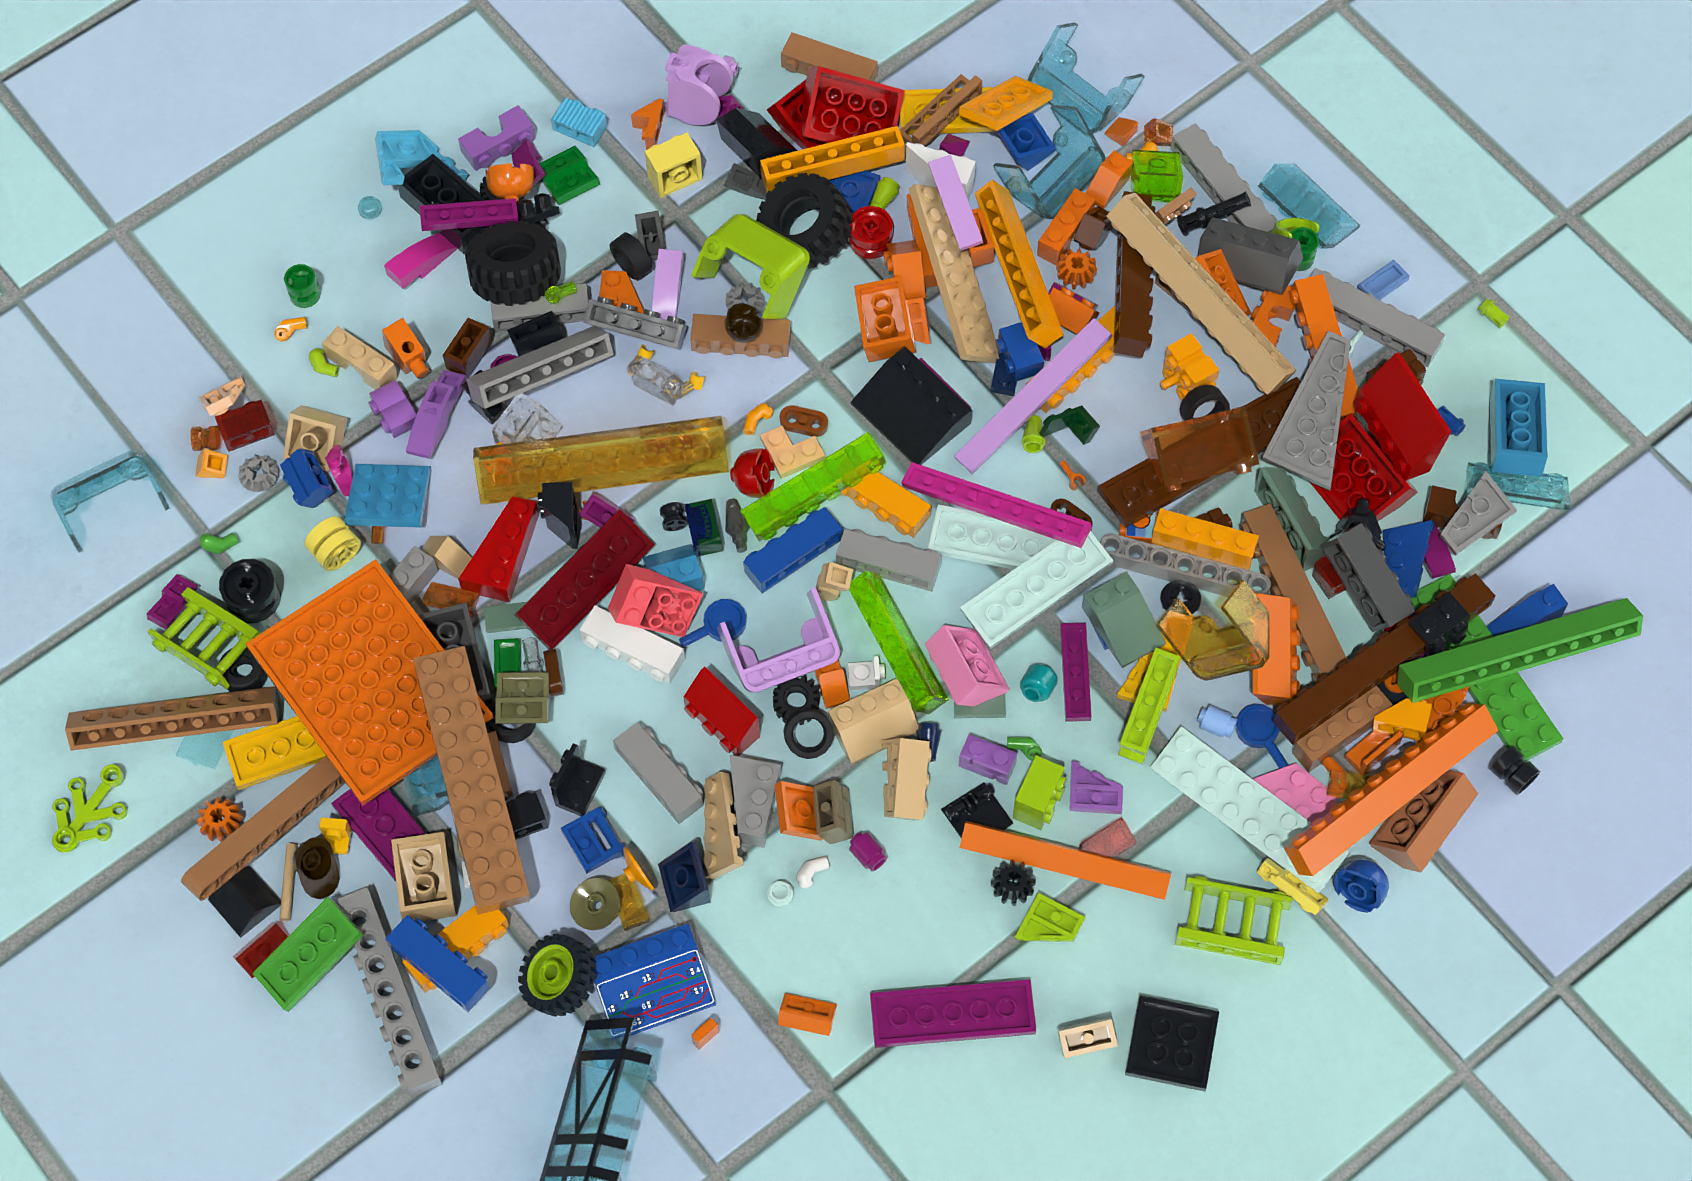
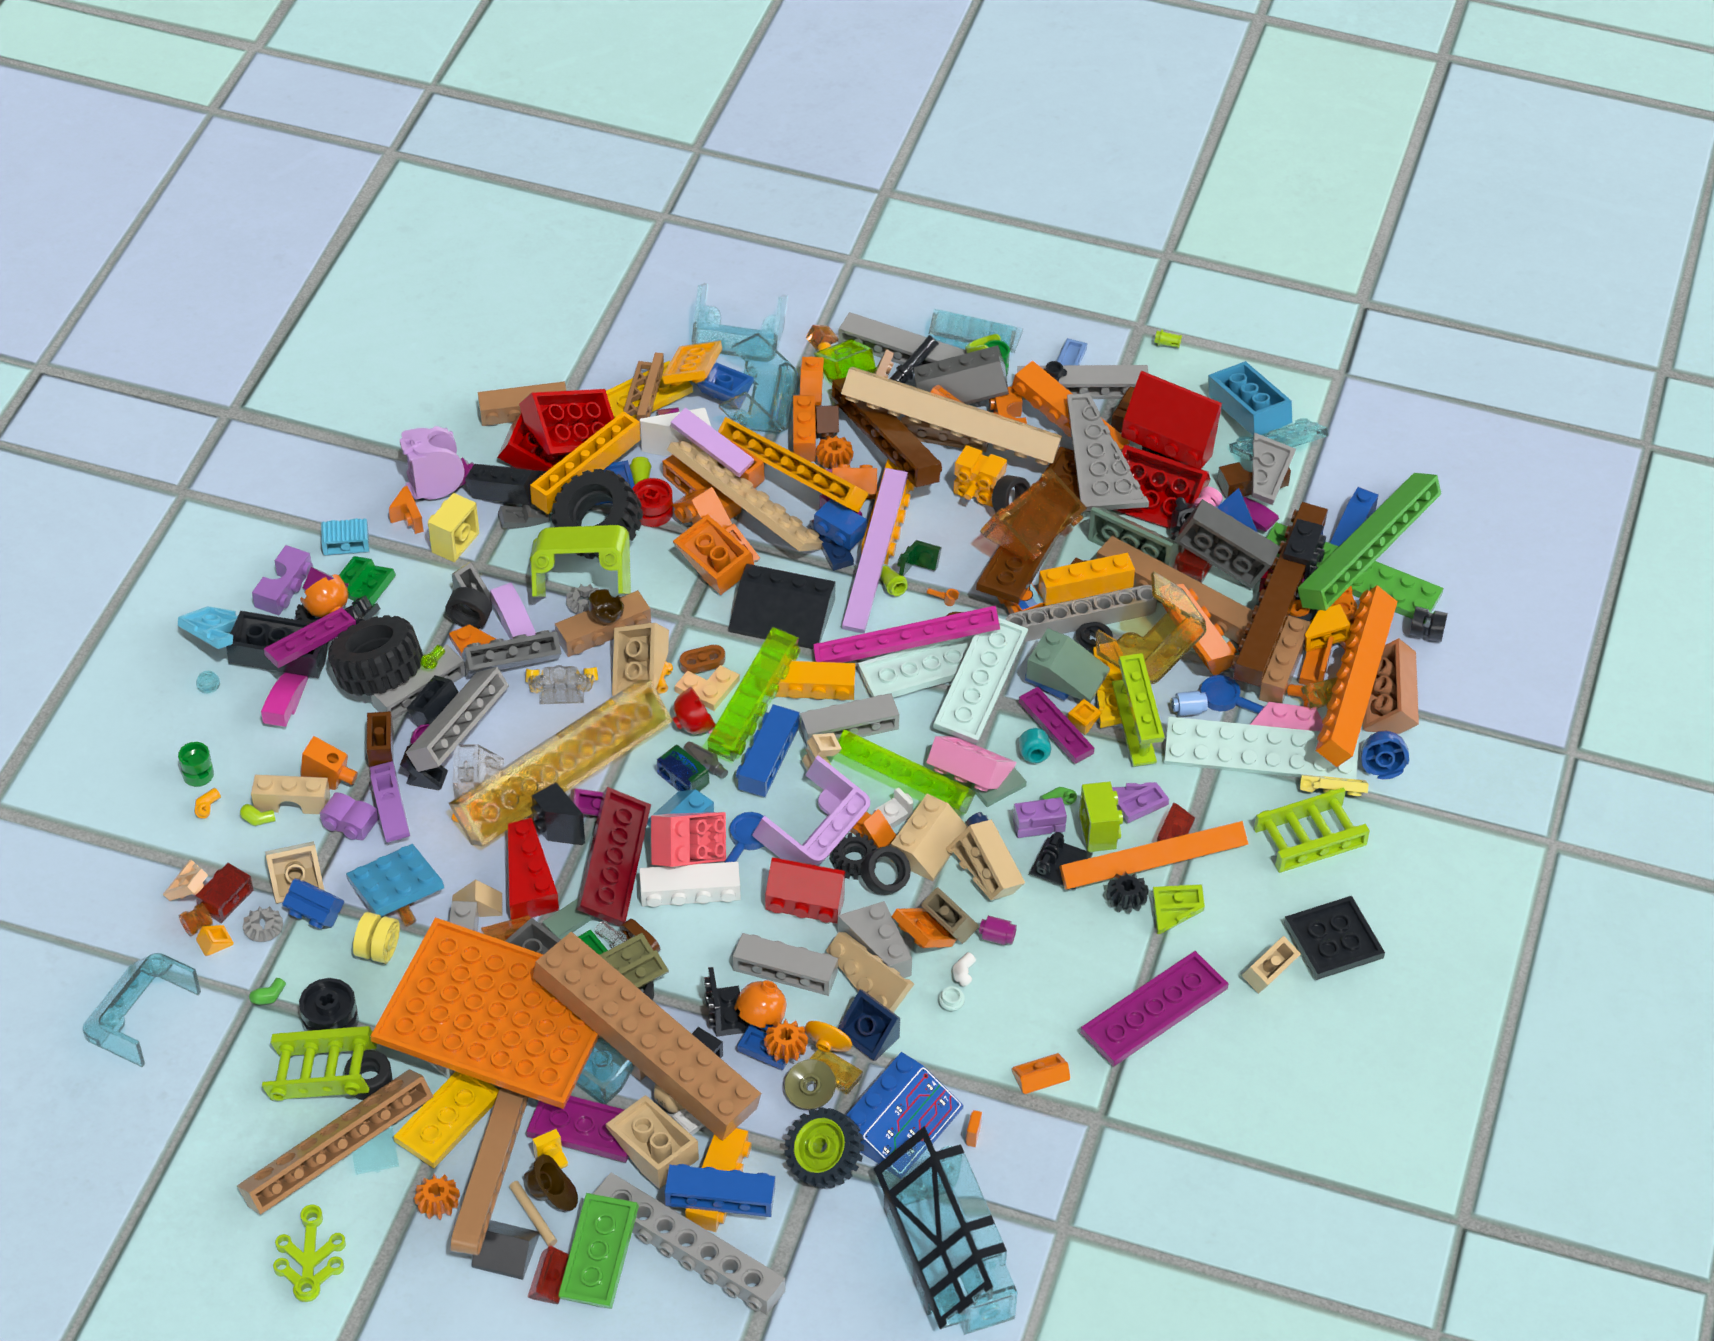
camera: 35 degrees left, 15 degrees down
magenta slope [147,574,198,630] -> none
dark pink helmet [325,445,353,496] -> none
black wheel [659,502,687,531] -> none
orange slope [1104,117,1138,147] -> none
none -> tan slope [612,623,669,697]
none -> orange cylinder [734,980,787,1028]
none -> orange gear [764,1018,808,1064]
none -> black plate [1044,361,1067,382]
none -> light orange slope [1068,699,1102,735]
none -> bright pink wheel [1193,486,1223,507]

